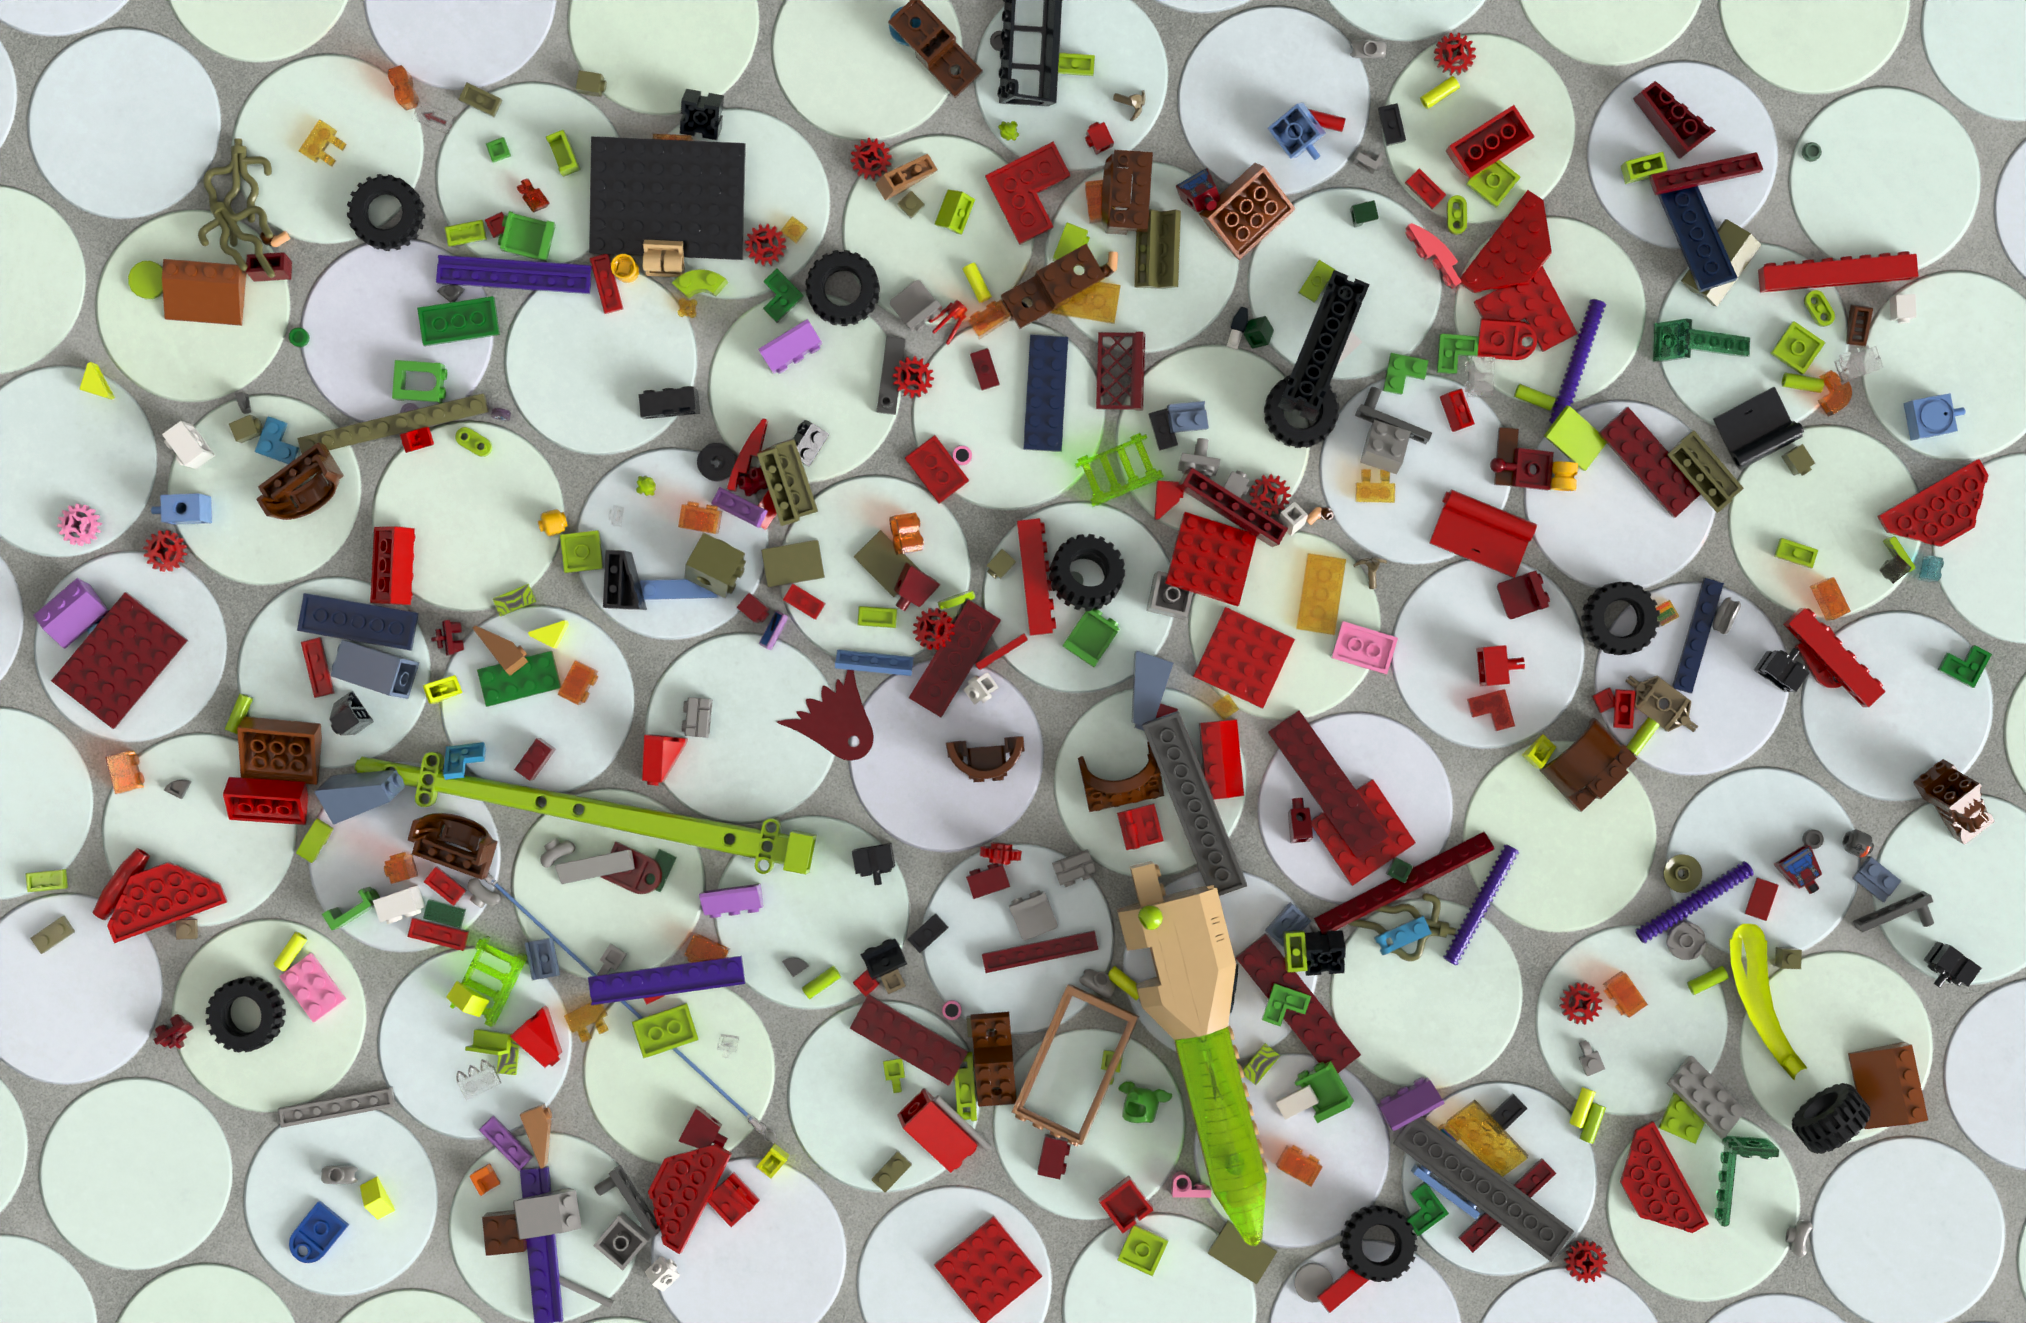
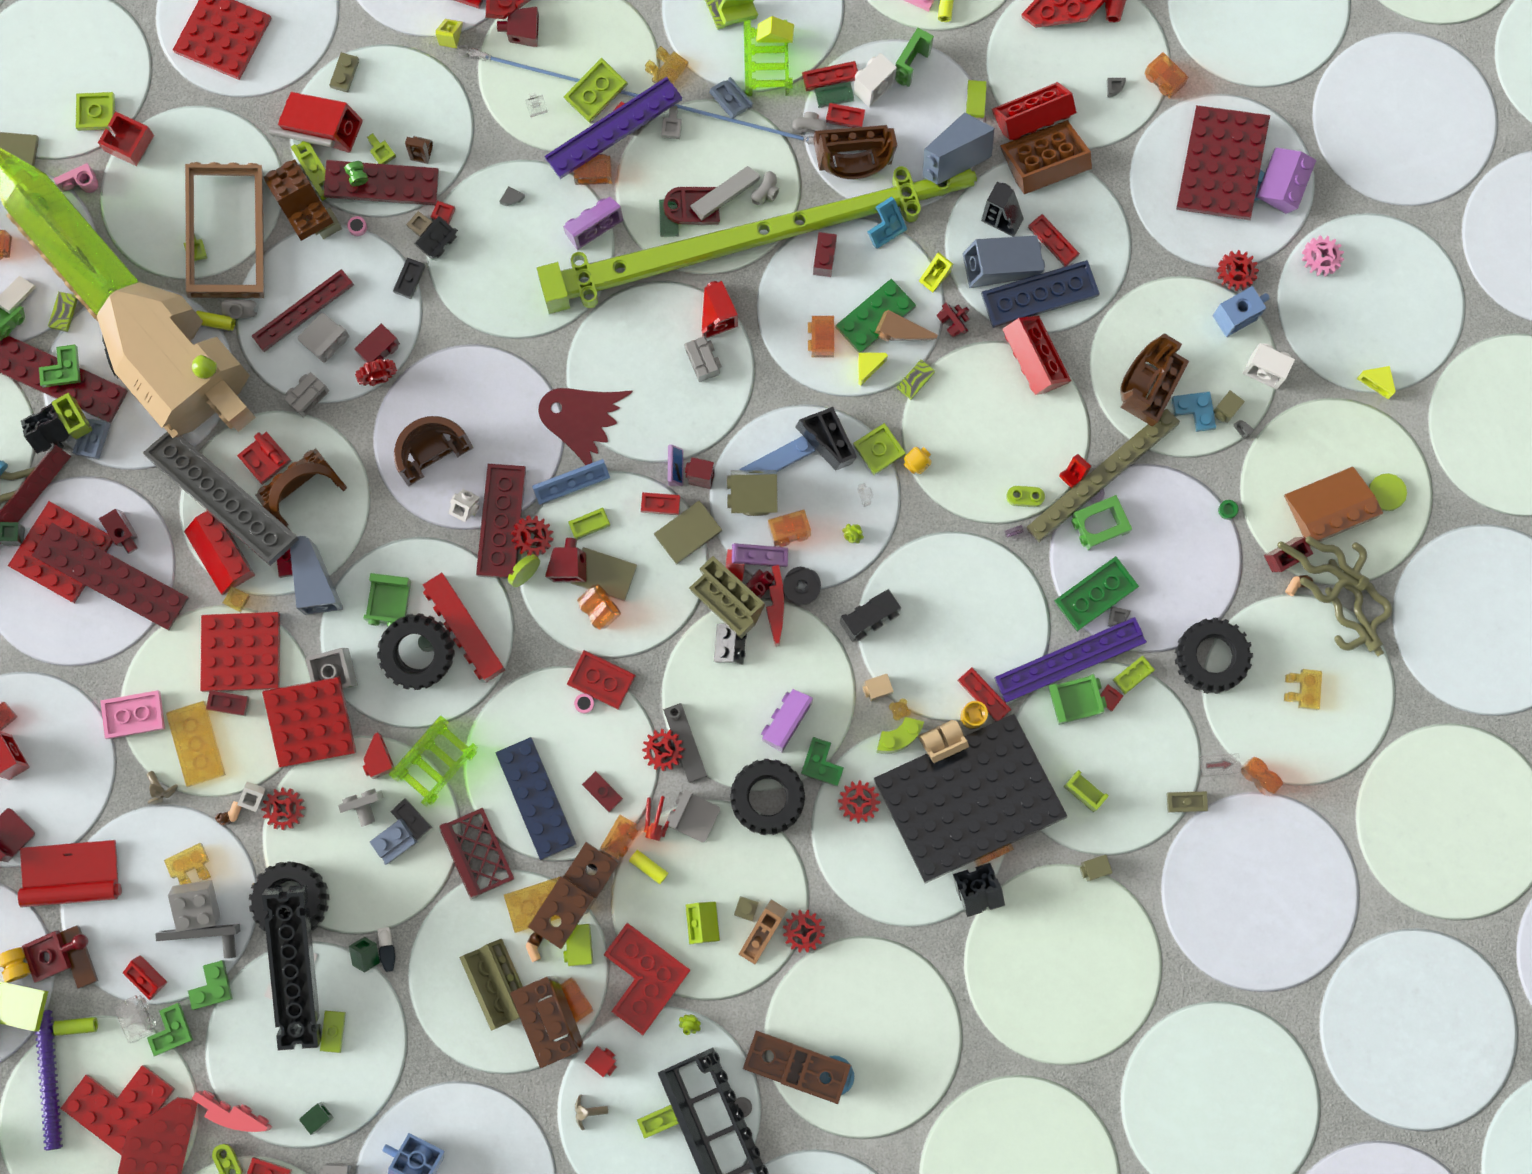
camera: 150 degrees right, 10 degrees down
lime piece [225,693,253,734] -> none
clear orange brick [384,852,418,884] -> none
bright green tile [486,137,511,163] -> none
red slope [510,1005,562,1068] -> none
clear red plate [517,179,550,213] -> none
clear yellow plate [781,216,808,244] -> none
lime piece [802,966,841,999] -> none
black brick [852,843,896,886] -> none
red tile [976,634,1028,670] -> none
olive brick [987,549,1016,579] -> none
dark red brick [1037,1134,1071,1179] -> none
bright green piece [1118,1081,1172,1123] -> none
dark red torso [1176,168,1220,212] -> none
dark red brick [1176,468,1288,547] -> none
dark orange slope [1199,163,1295,260] -> none
light grey brick [1224,470,1250,498] -> none
red tile [1476,318,1537,360] -> none
none -> dark red plate [206,690,250,716]
none -> bright green wheel [344,161,368,186]
none -> reddish brown plate [405,136,433,164]
none -> tan brick [862,674,894,701]

